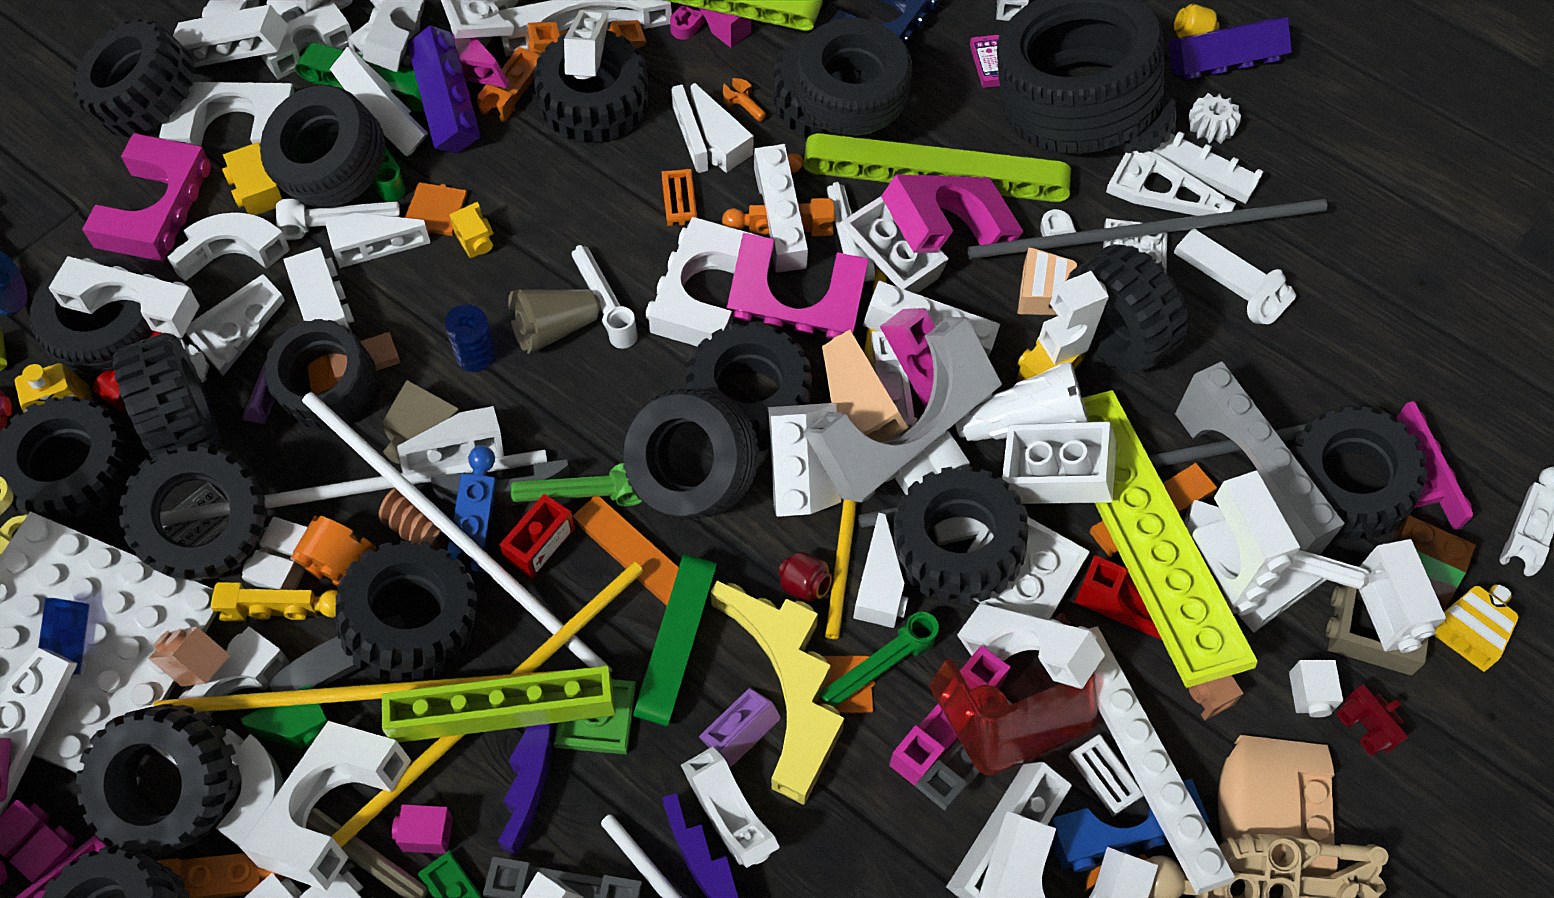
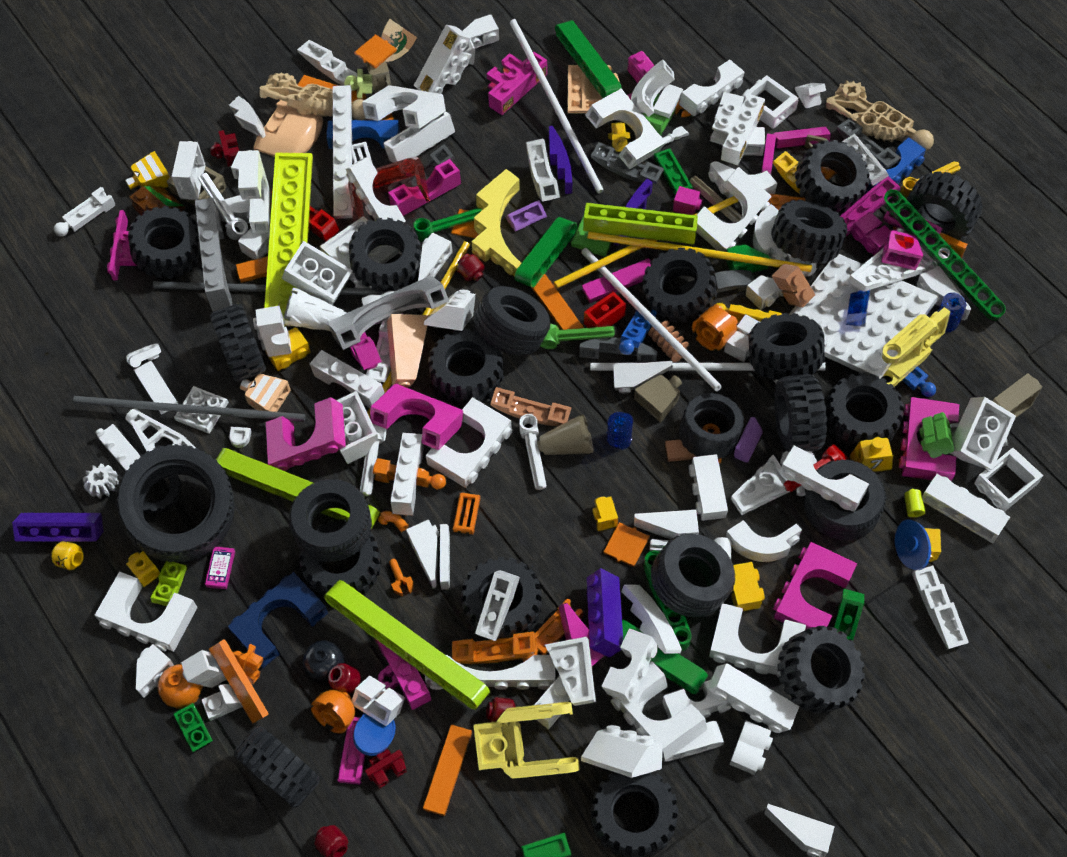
camera: 160 degrees left, 0 degrees up
none -> white slope [229,96,266,138]
none -> nougat slope [490,387,571,426]
none -> dark pink tile [582,258,651,303]
none -> green slope [834,589,864,641]

